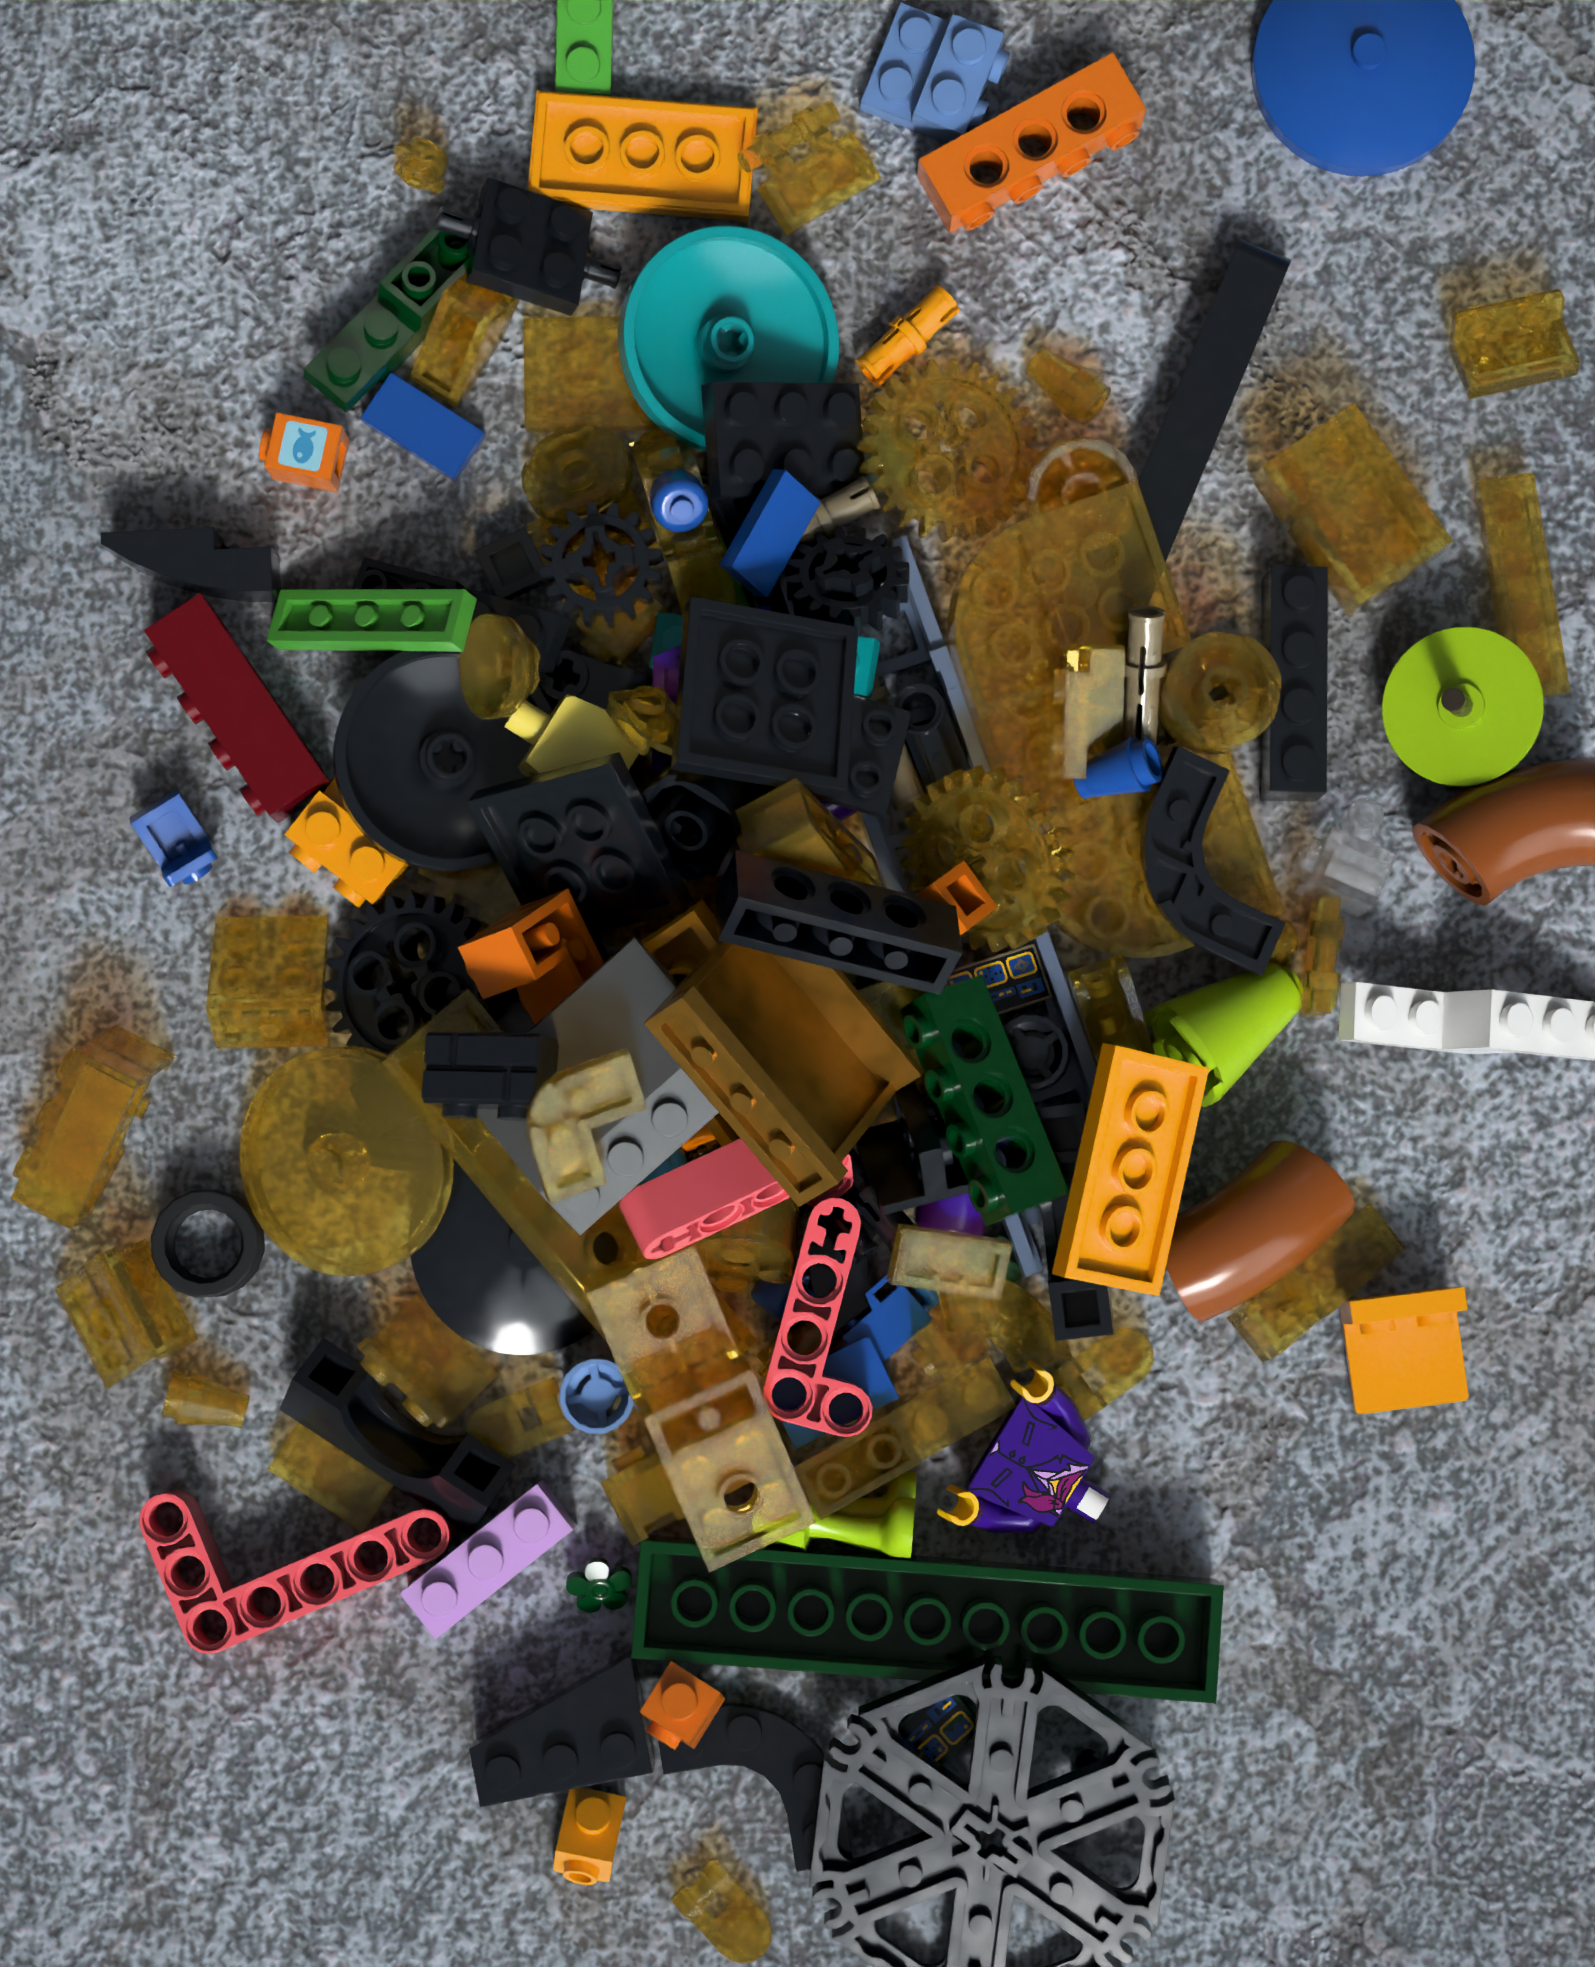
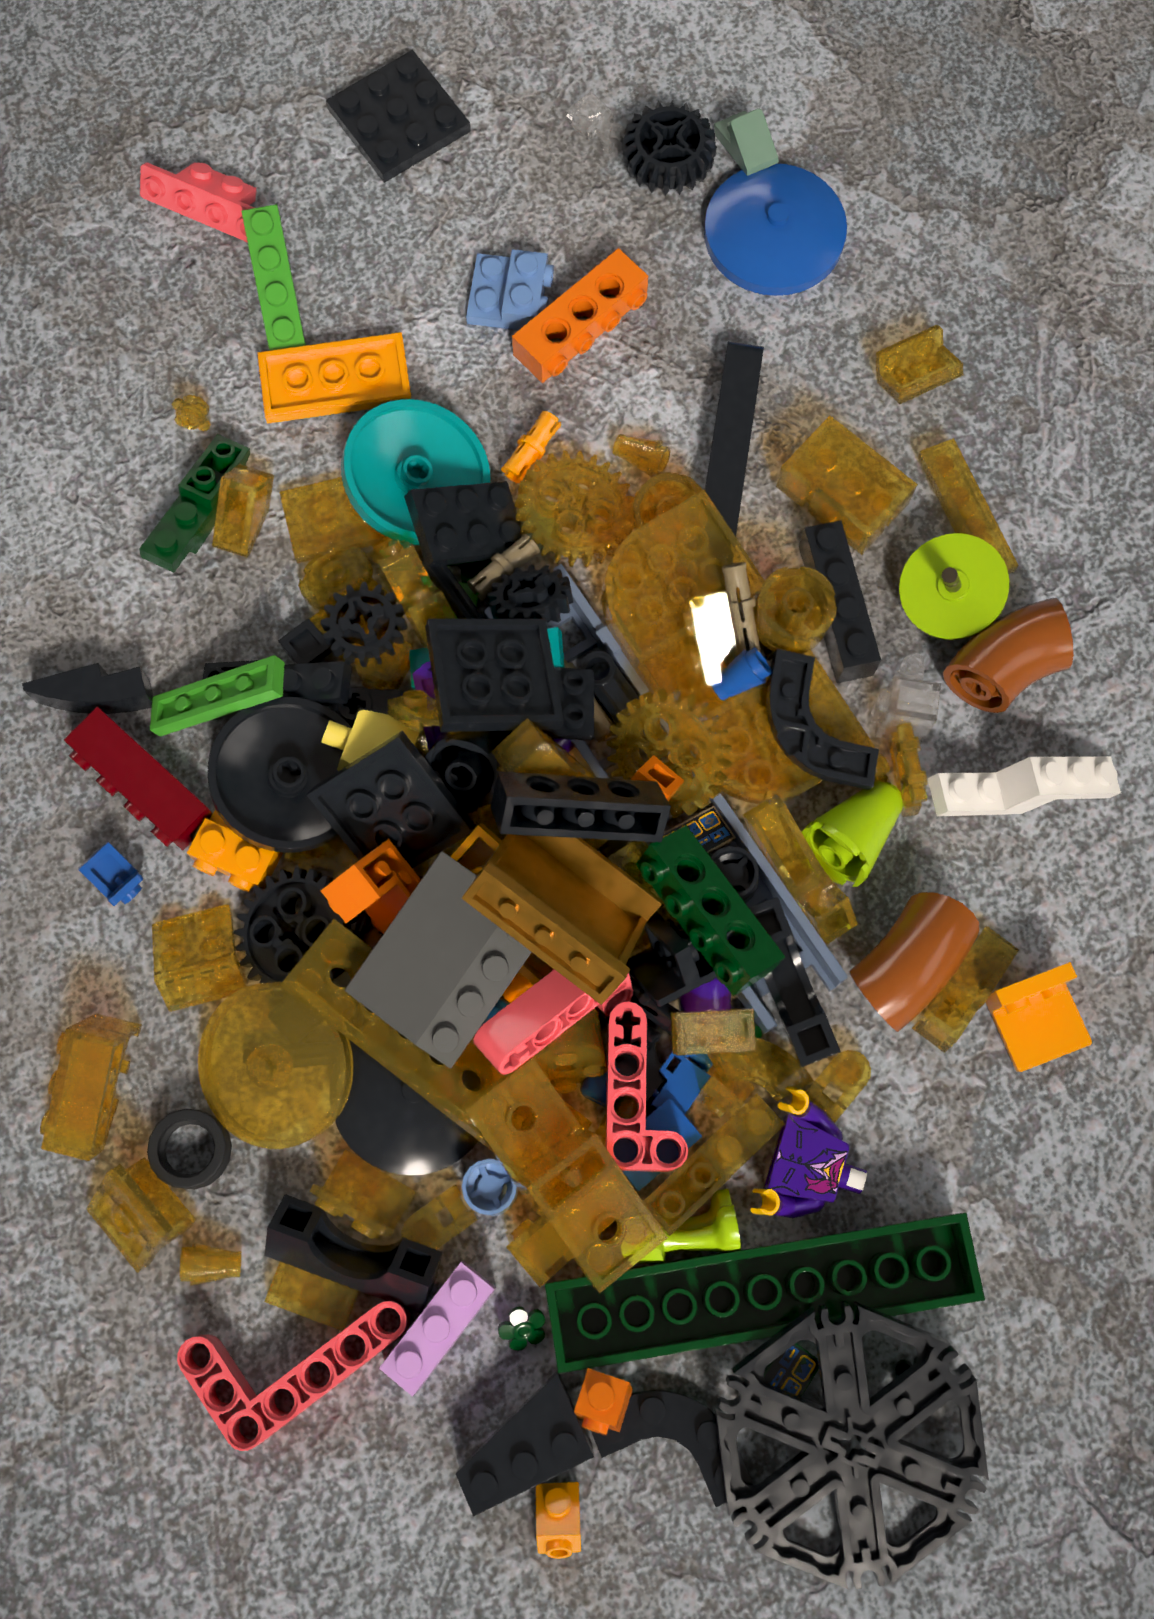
camera: 15 degrees left, 10 degrees down
orange brick [259,412,350,493] -> none
blue tile [360,372,486,482] -> none
black brick [421,1031,559,1121] -> none
black plate [434,177,622,316] -> none
clear yellow piece [459,614,540,720] -> none
clear yellow plate [526,1048,647,1204] -> none
blue piece [649,469,708,532] -> none
clear yellow plate [671,1857,772,1964] -> none
blue tile [719,469,821,598] -> none
clear yellow plate [737,101,881,237] -> none
light orange plate [1052,1043,1209,1296] -> none

